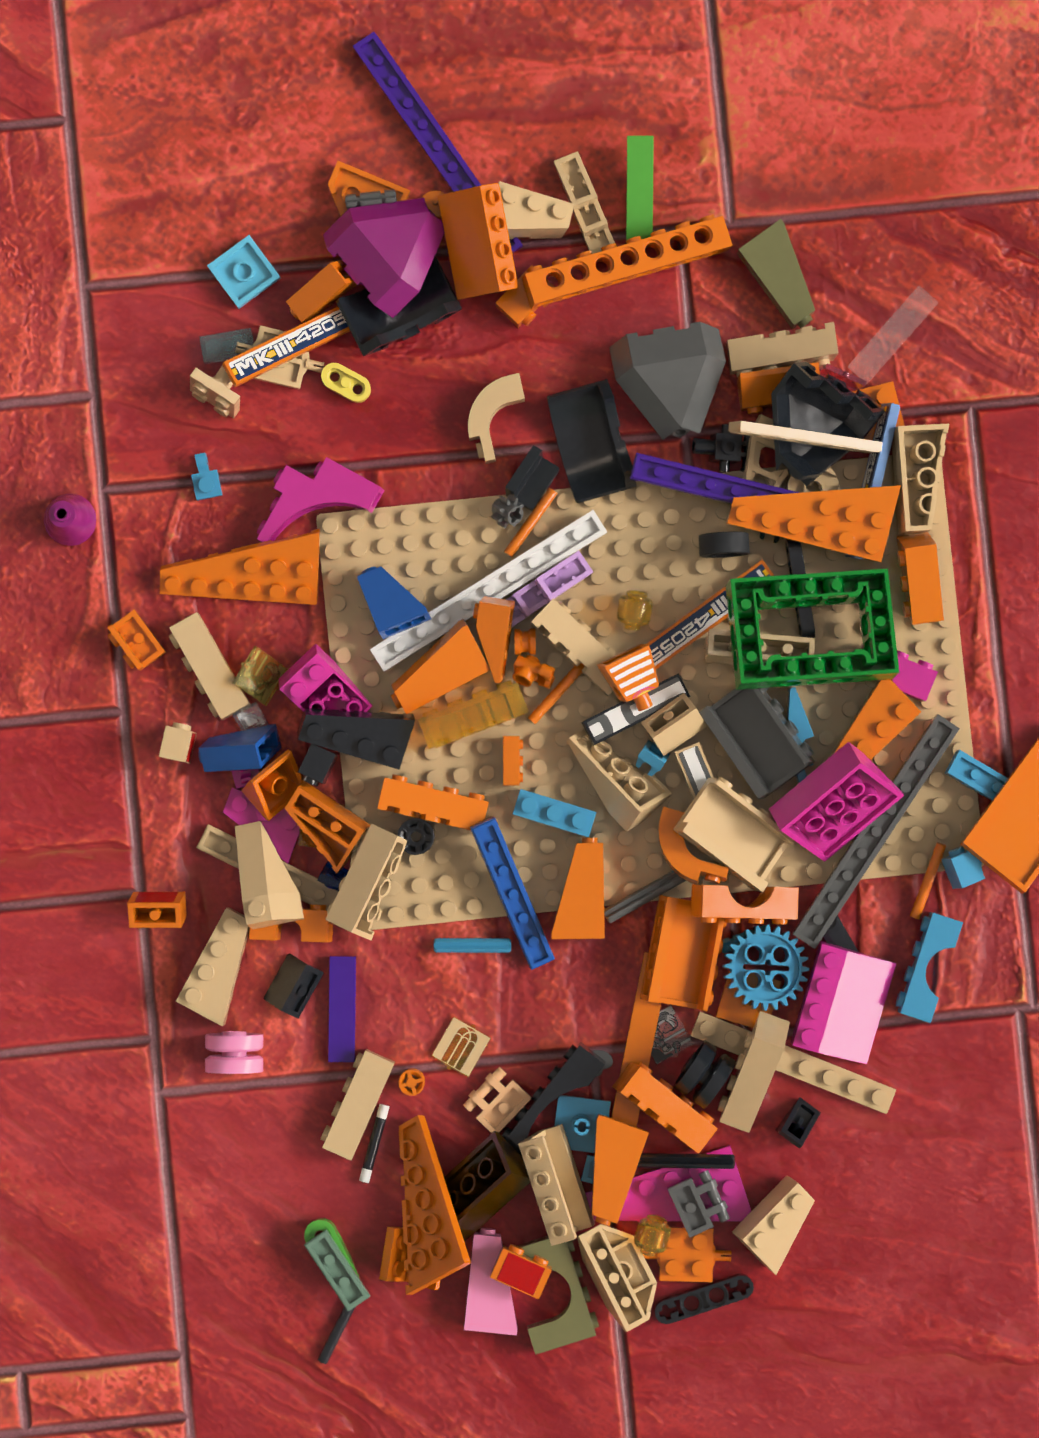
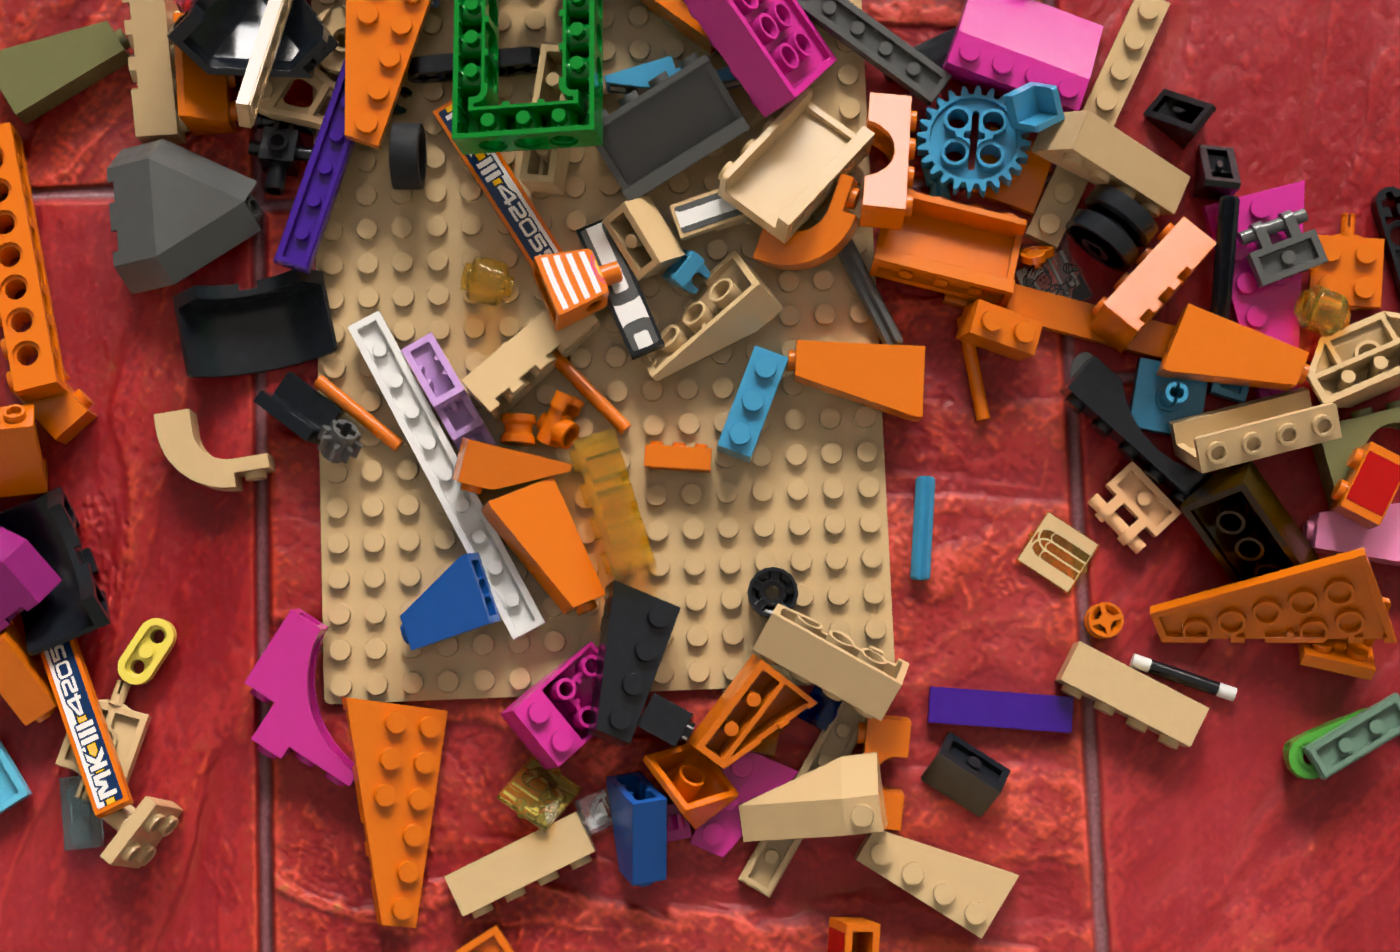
camera: 85 degrees left, 5 degrees down
tan brick [159,722,197,763] -> none
dark azure plate [191,453,223,501] -> none
bright pink wheel [205,1031,263,1074] -> none
orange wedge [377,774,489,830] -> none
blue tile [469,816,555,970] -> none
tan wedge [732,1175,815,1275] -> none
none -> orange brick [955,299,1044,361]
none -> orange bar [956,317,990,421]
none -> dark azure panel [1003,82,1065,133]
none -> orange piece [1019,245,1055,269]
none -> black slope [1193,144,1241,201]

